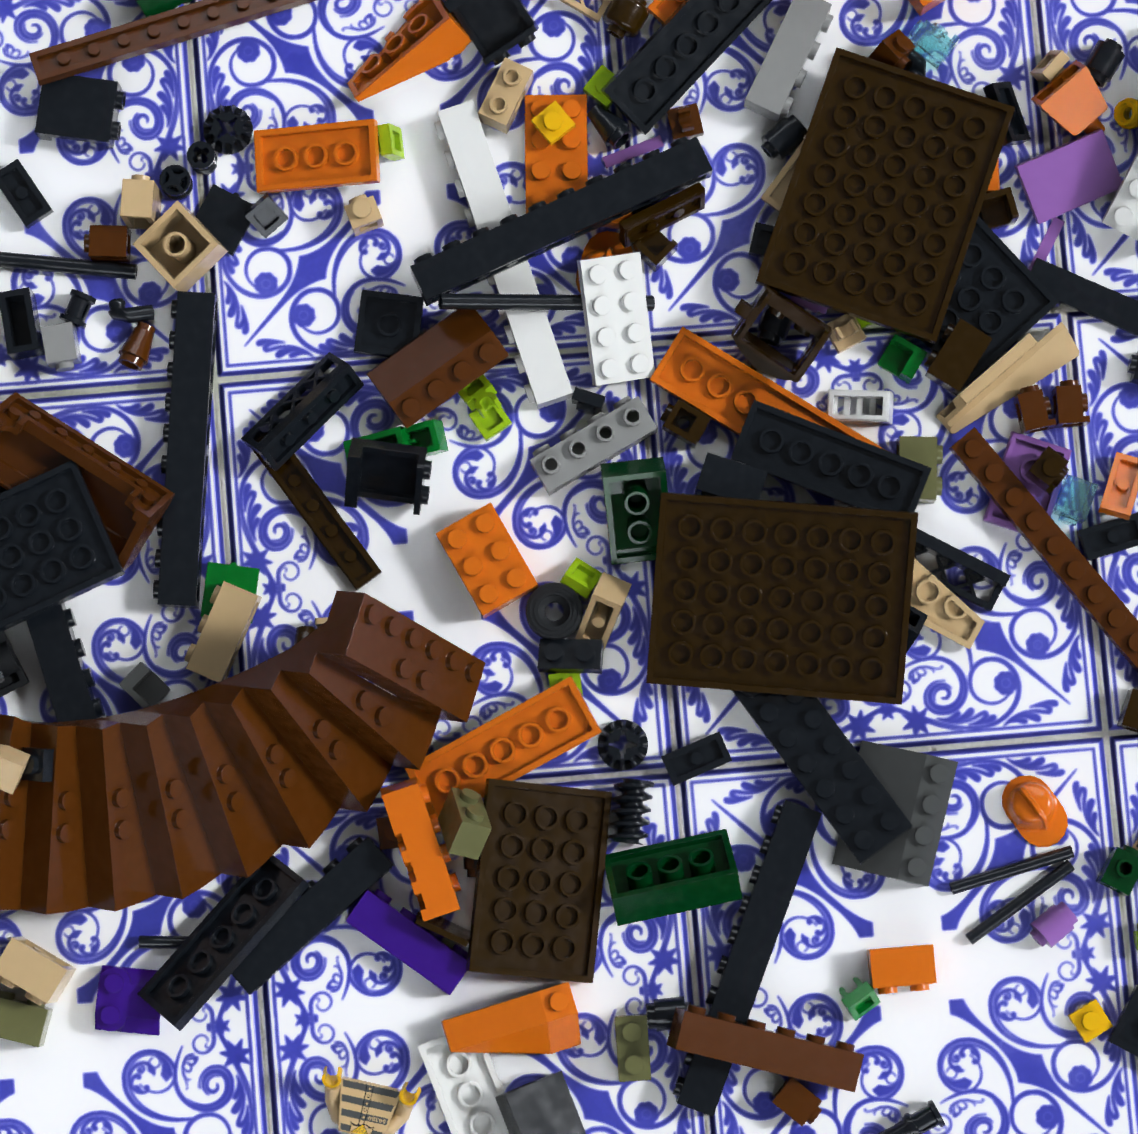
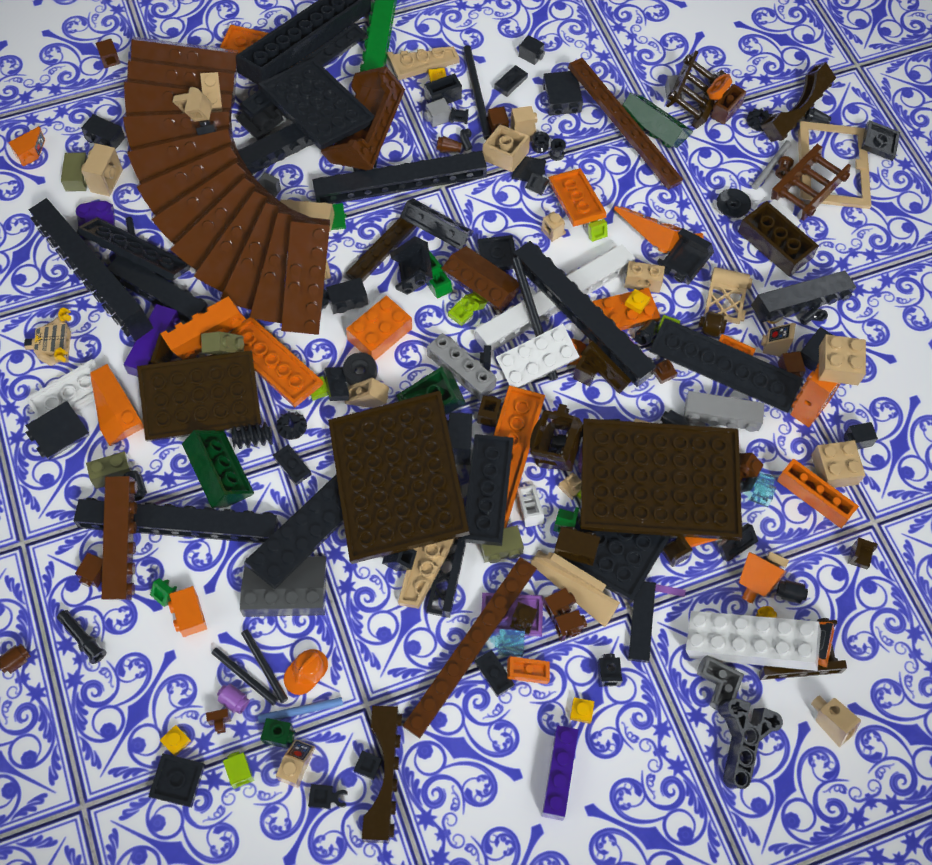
camera: 70 degrees right, 20 degrees down
black gear [203,105,253,155] -> none
lime plate [560,557,602,599] -> none
medium lavender tile [1014,129,1122,224] -> none
none -> black brick [28,198,153,341]
none -> reddish brown tile [206,708,231,734]
none -> medium blue bar [258,697,343,724]
none -> black brick [326,277,368,314]

